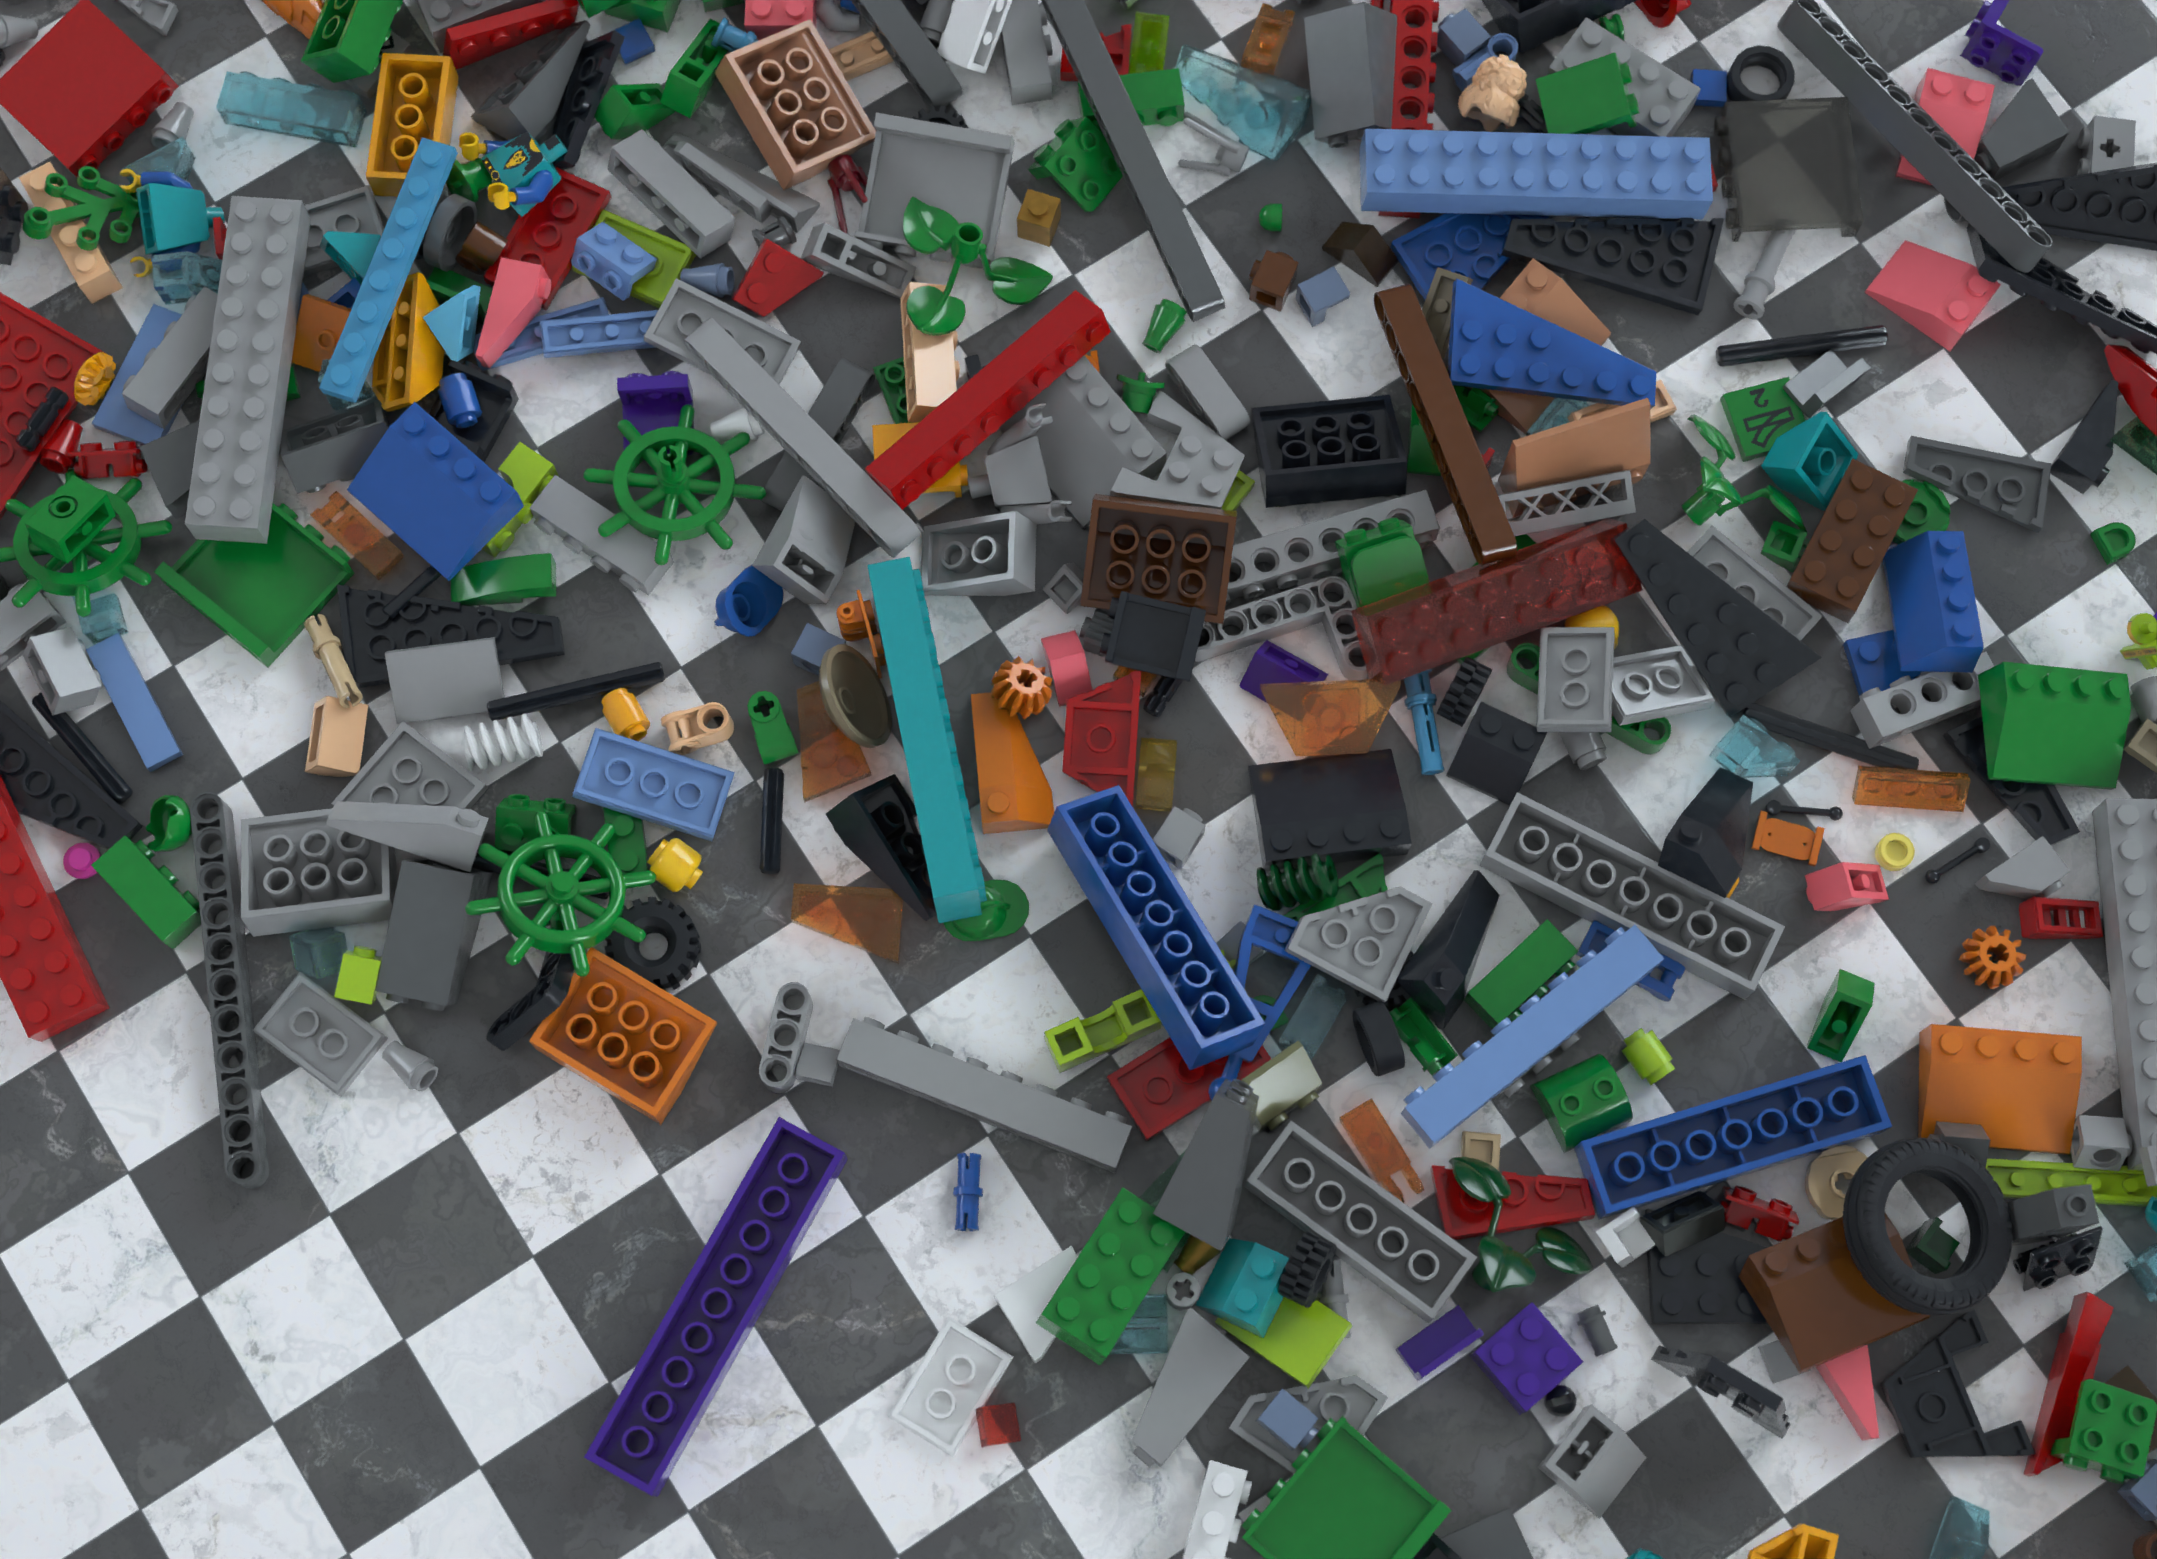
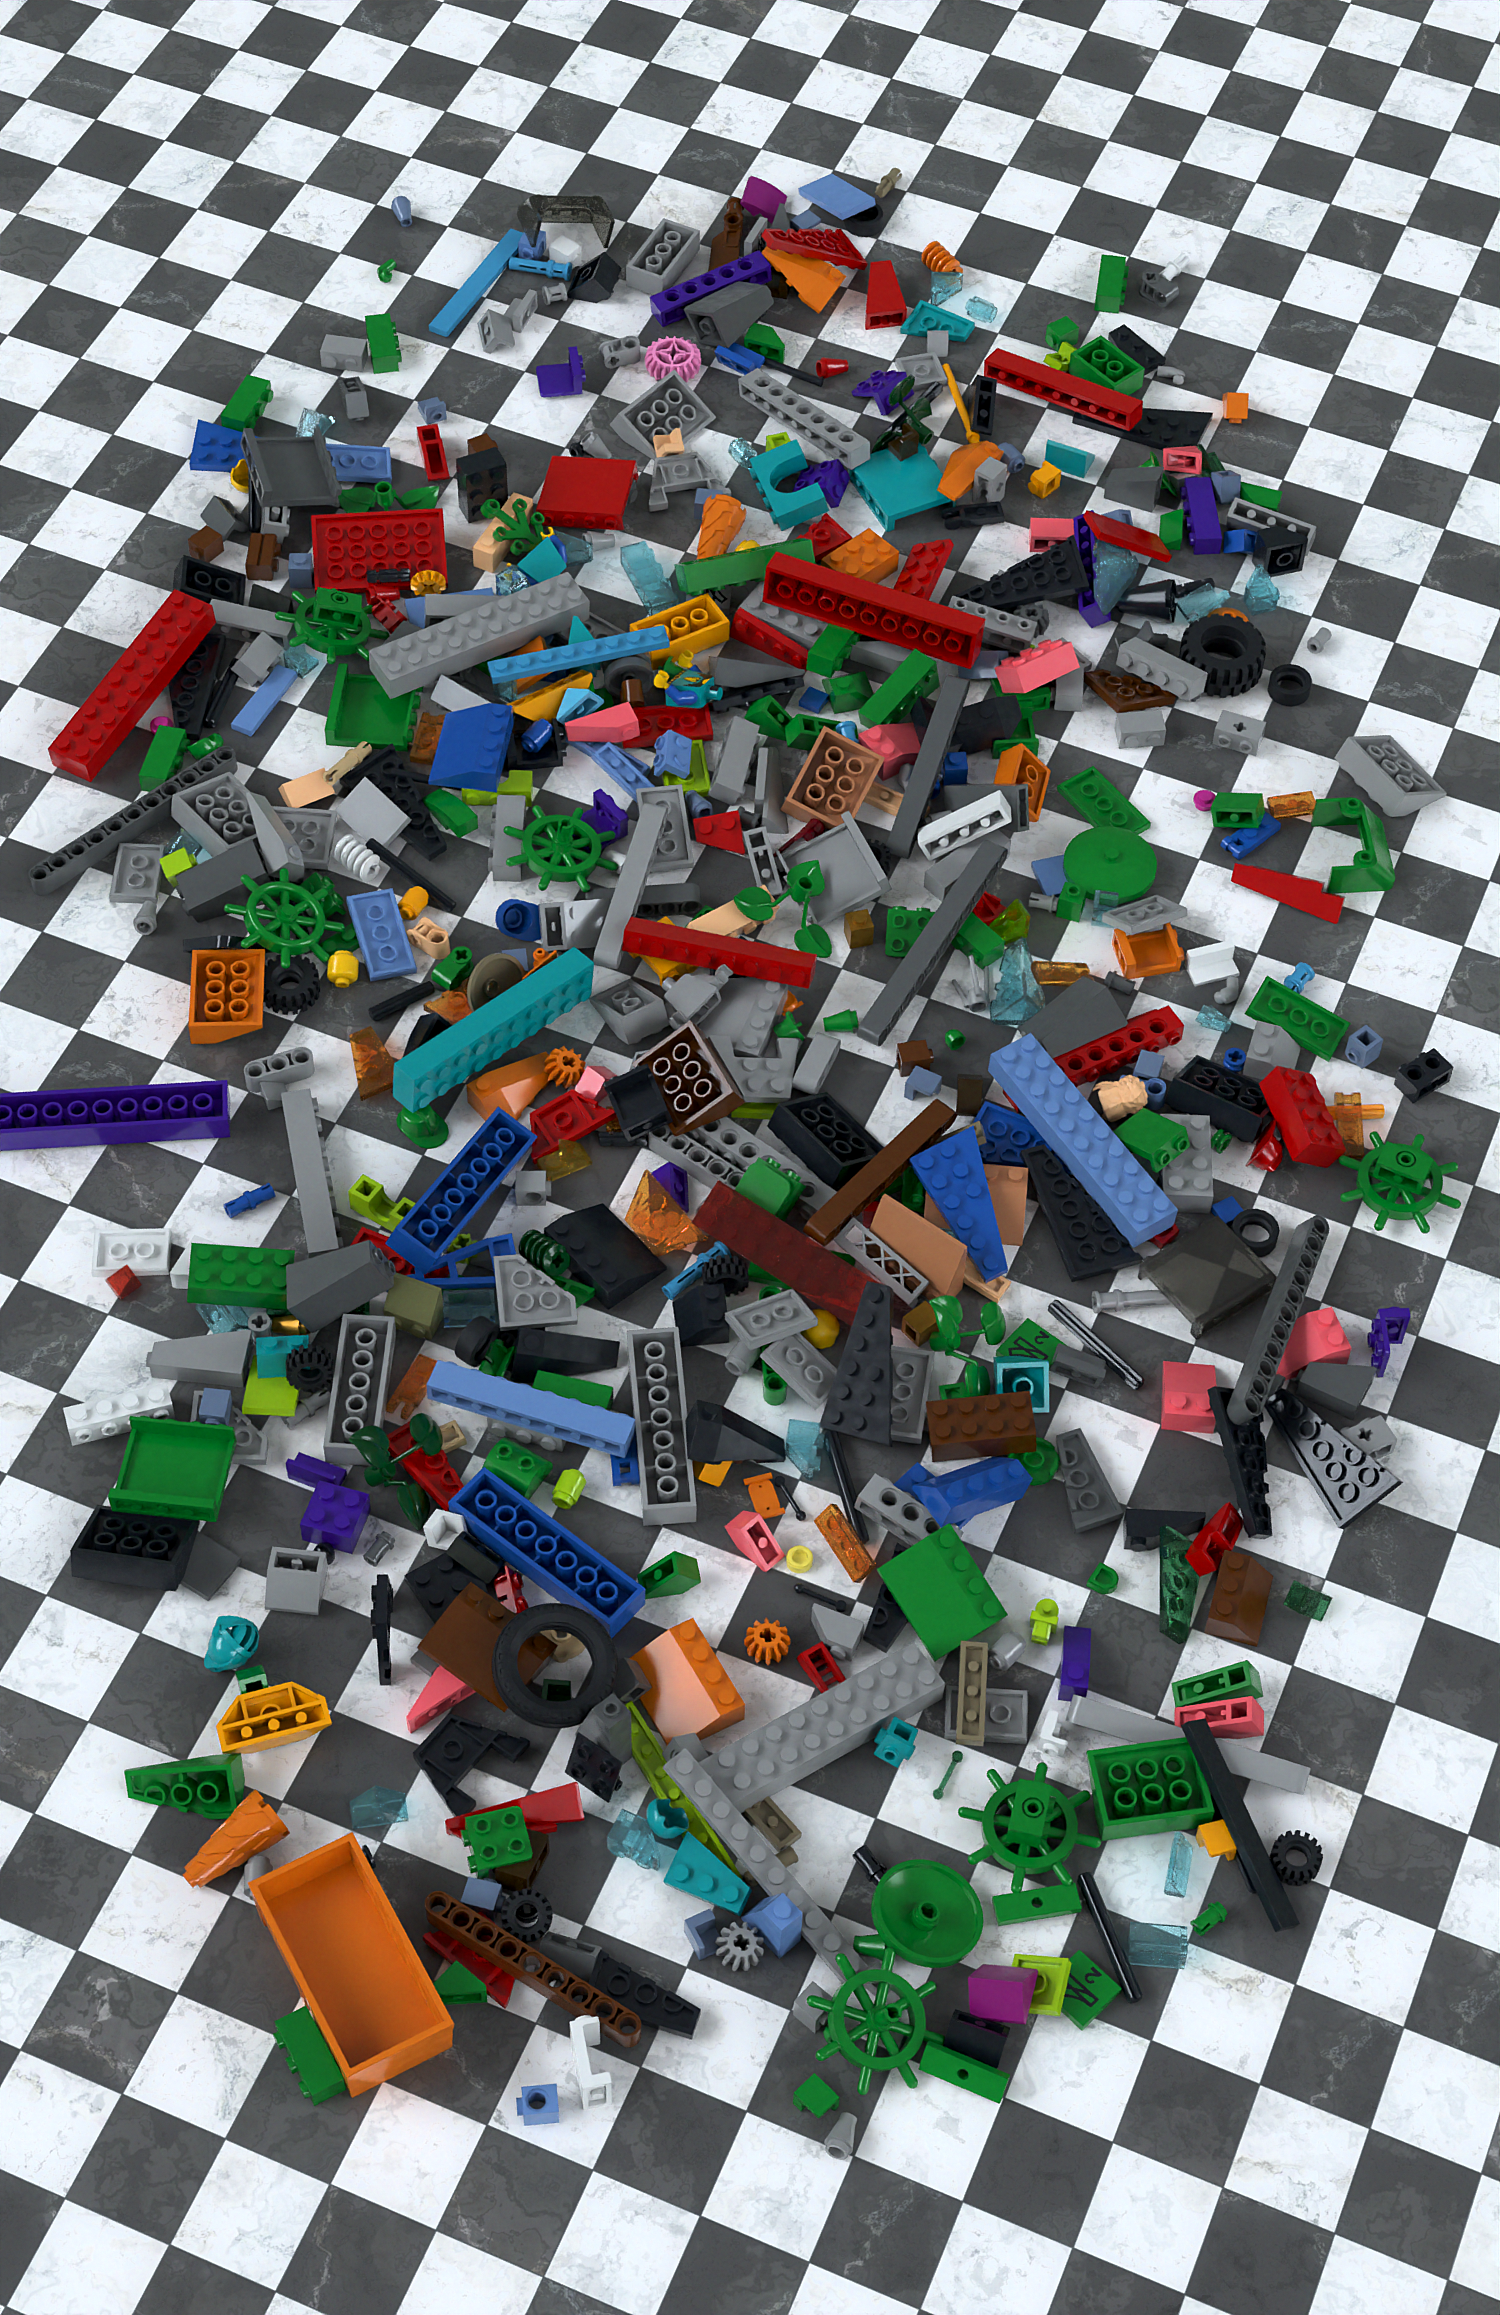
camera: 55 degrees right, 20 degrees down
none -> pearl gold brick [901,1301,939,1347]

